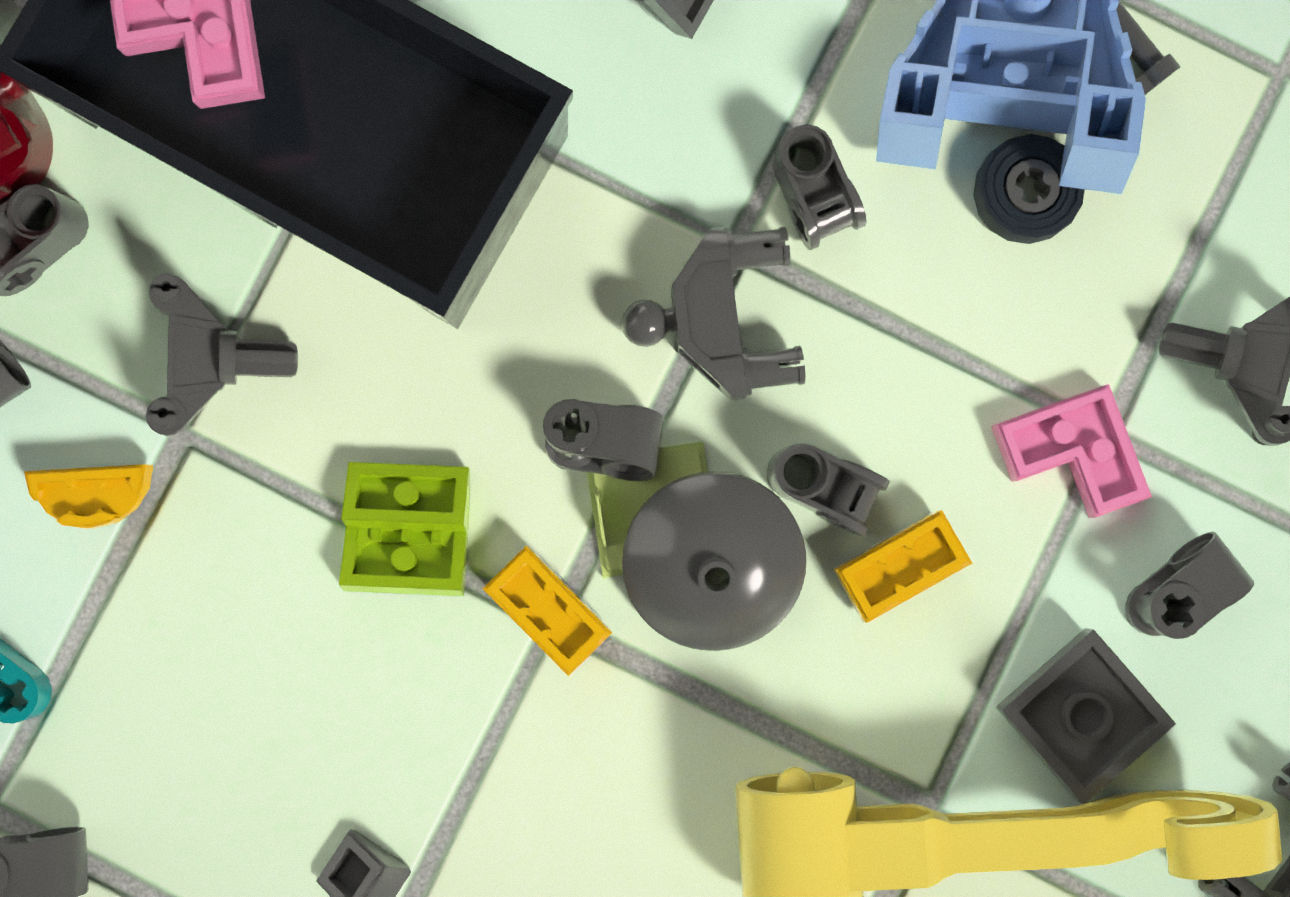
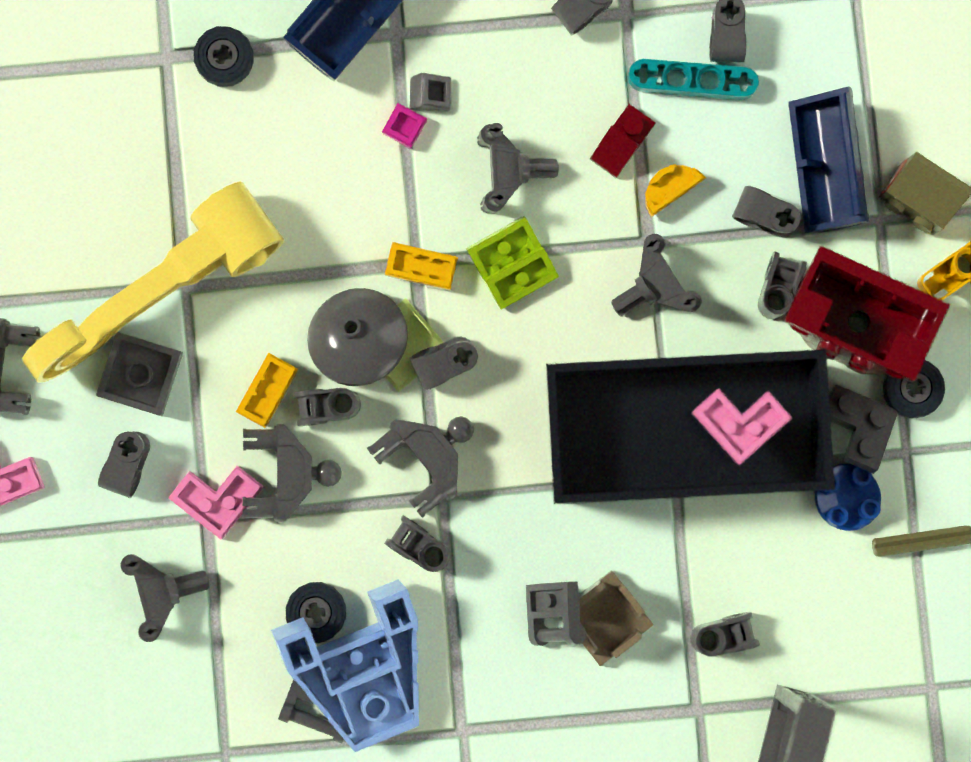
camera: 145 degrees right, 0 degrees up
none -> dark grey connector [243,424,342,523]
none -> dark pink tile [382,103,427,150]
none -> dark grey axle [477,123,559,213]
none -> dark red slope [589,104,656,179]

